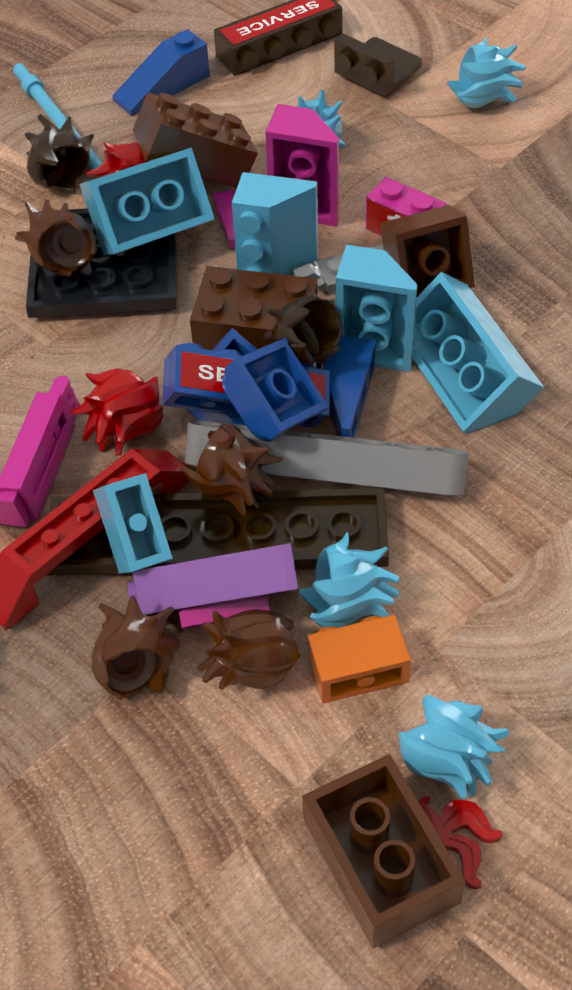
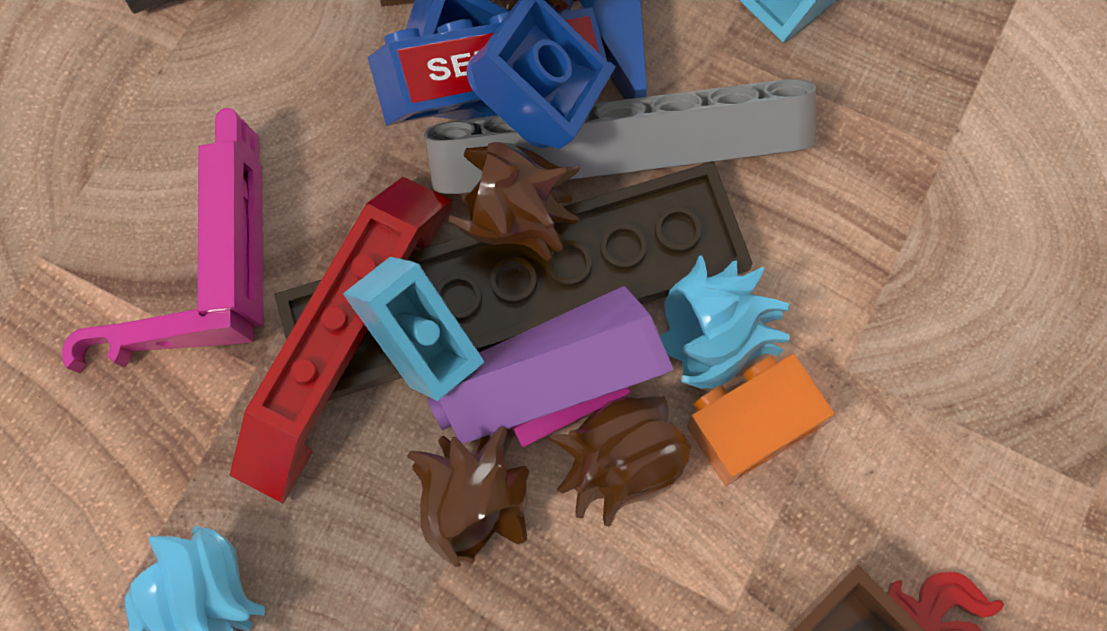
camera: 15 degrees left, 20 degrees up
red hair [70,368,164,456] -> none
medium azure hair [398,694,509,800] -> none

